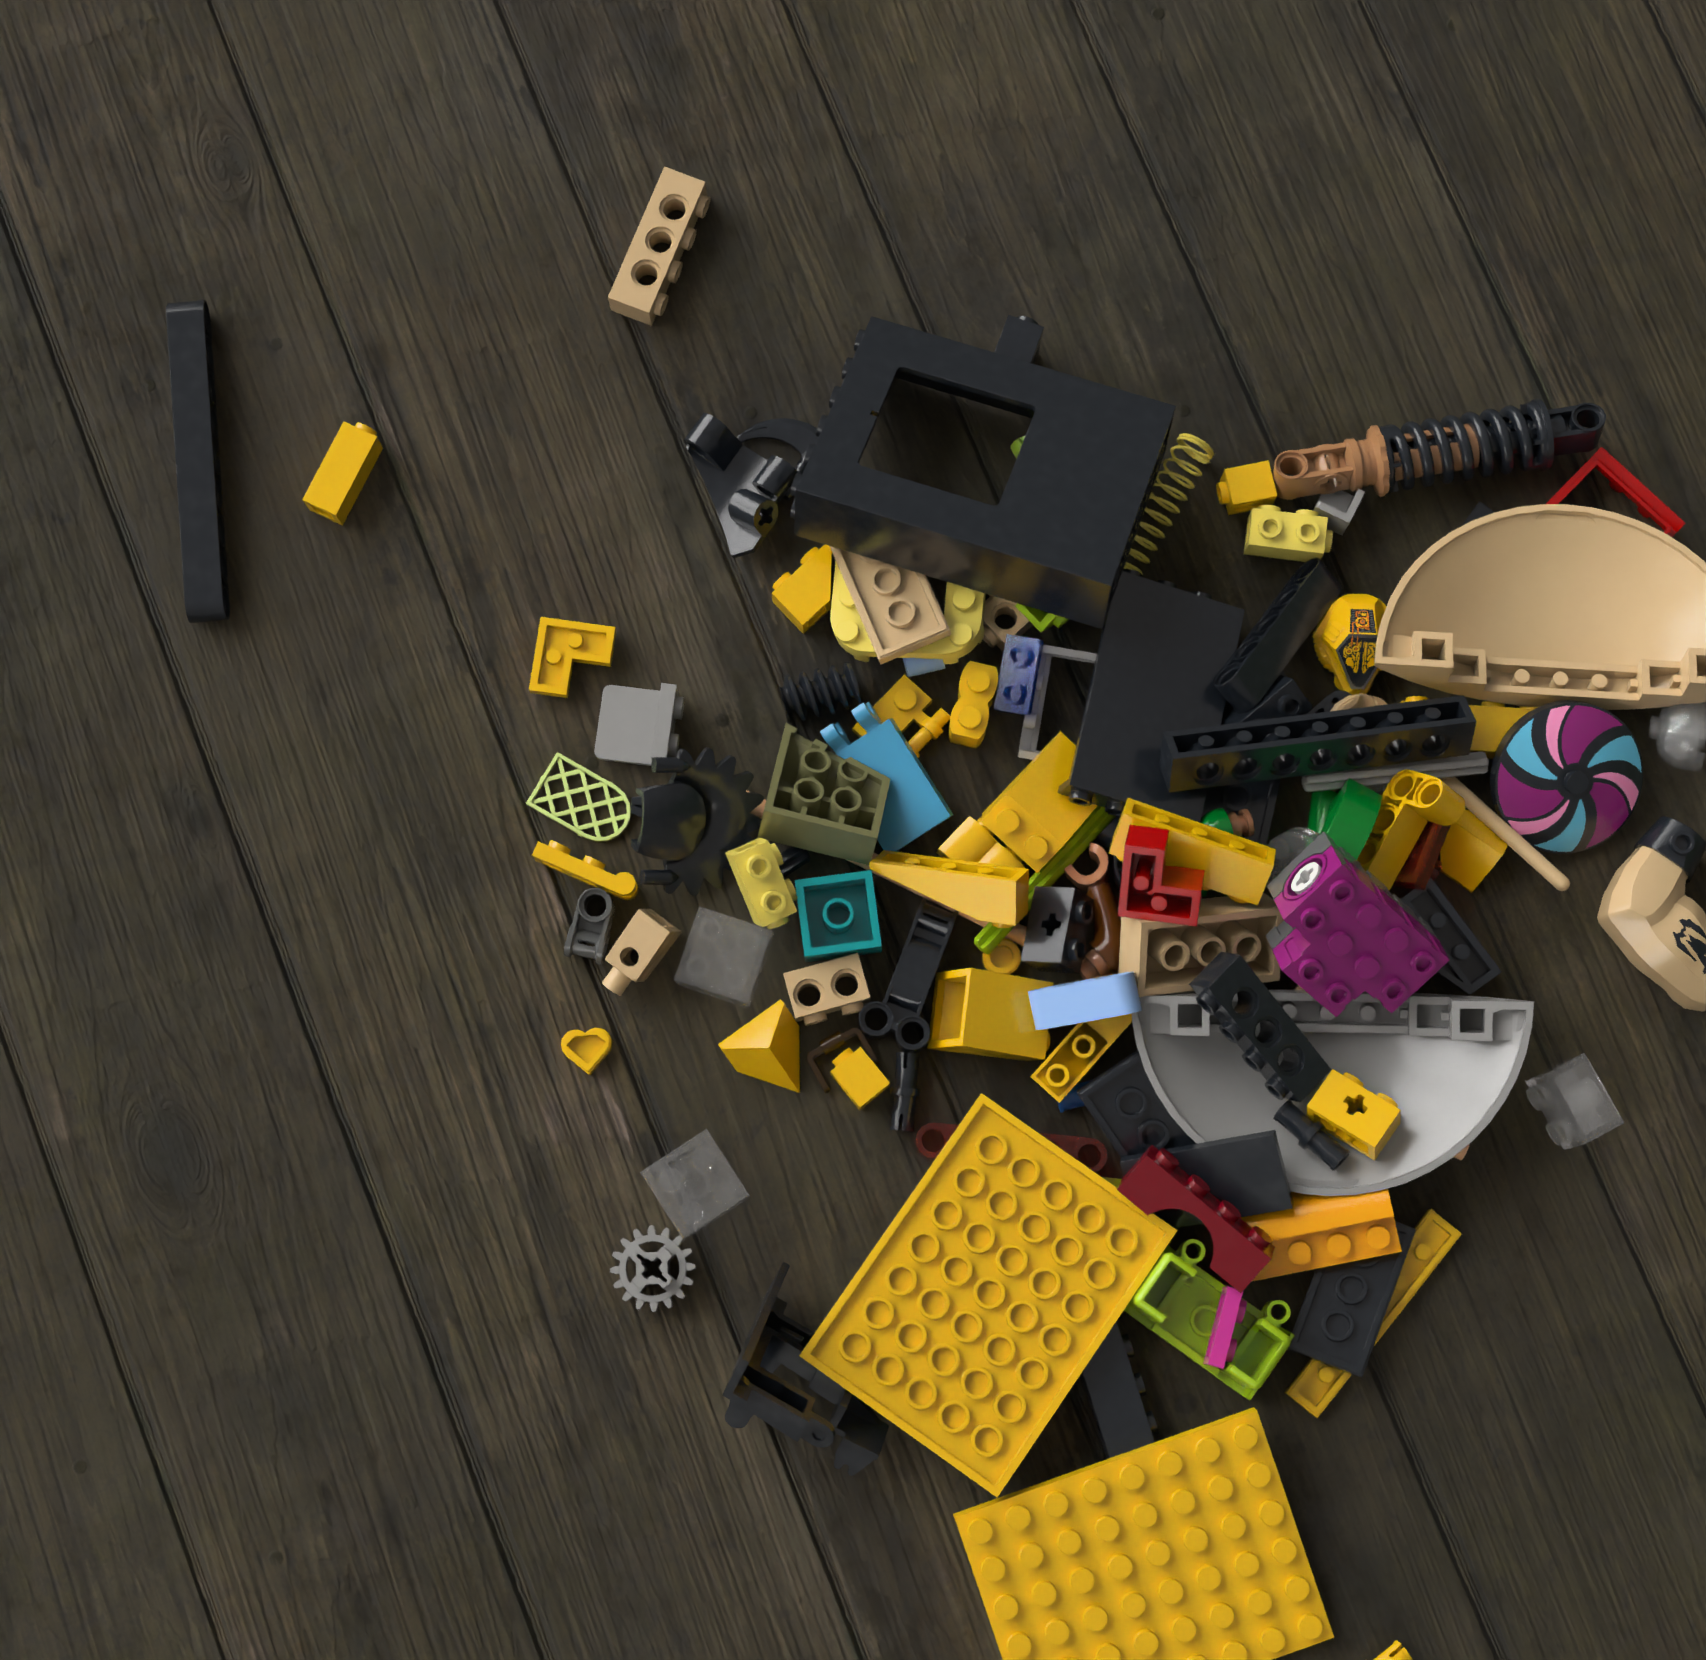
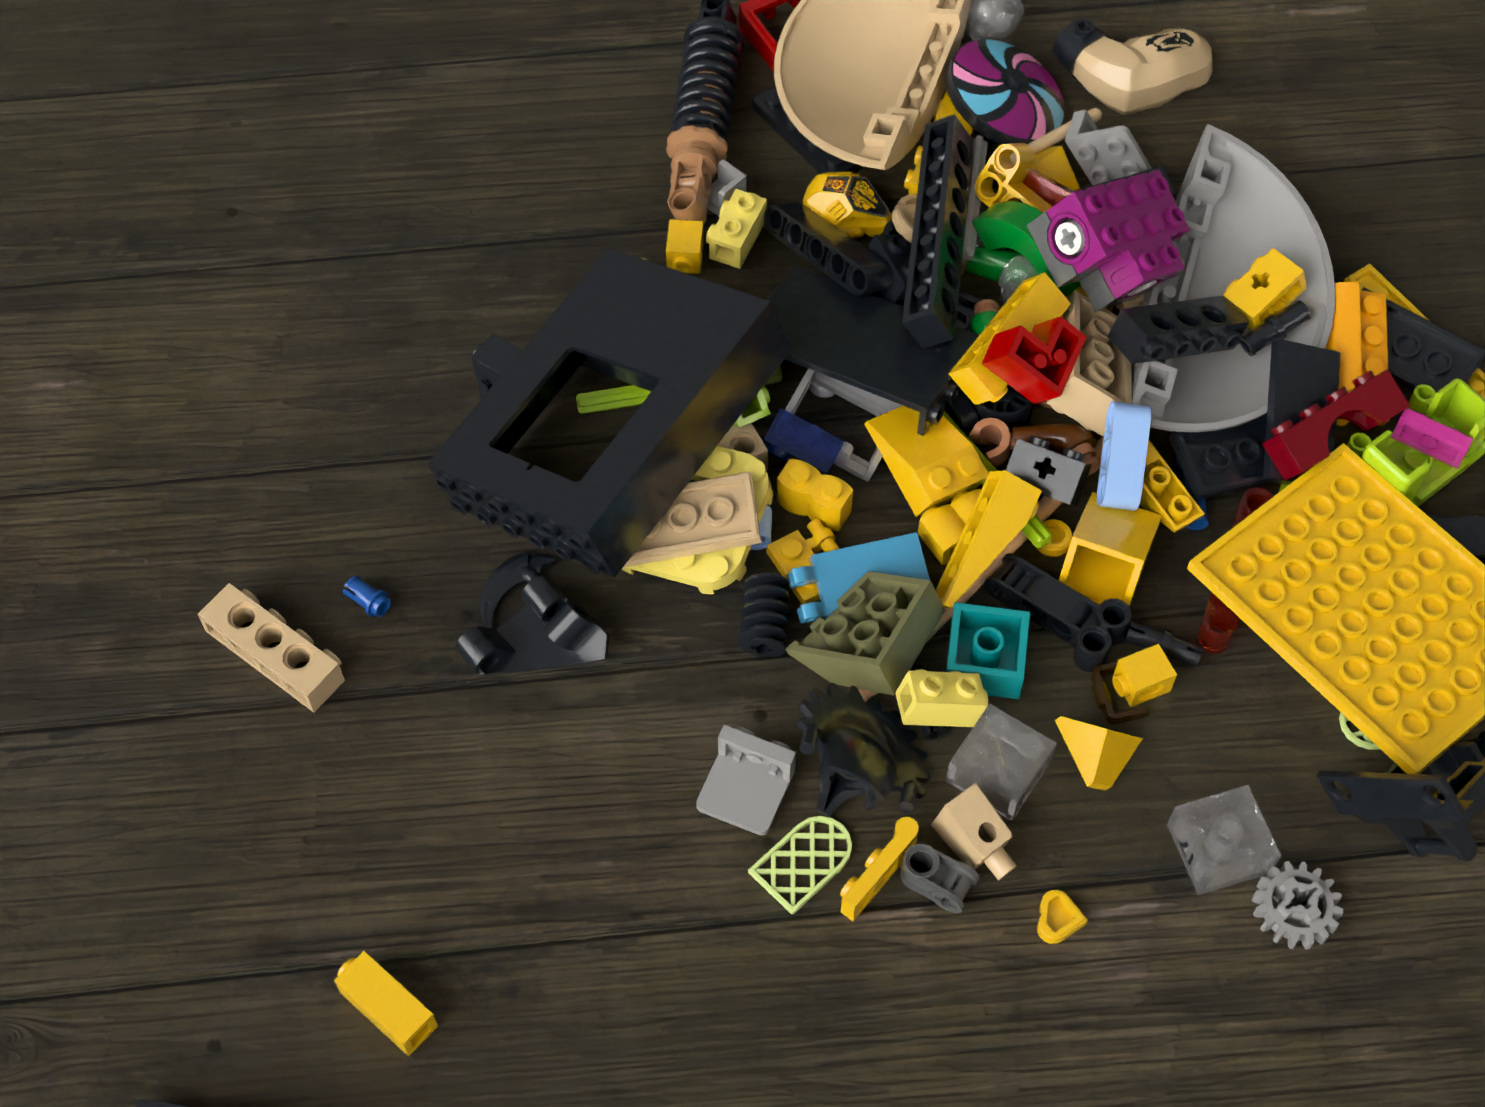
camera: 75 degrees left, 20 degrees down
yellow plate [529,617,617,698] -> none
yellow slope [772,544,832,634] -> none
tan brick [783,953,870,1026] -> none
clear brick [1525,1053,1624,1150] -> none
none -> blue pin [343,575,391,617]
none -> light grey bracket [1065,110,1151,185]

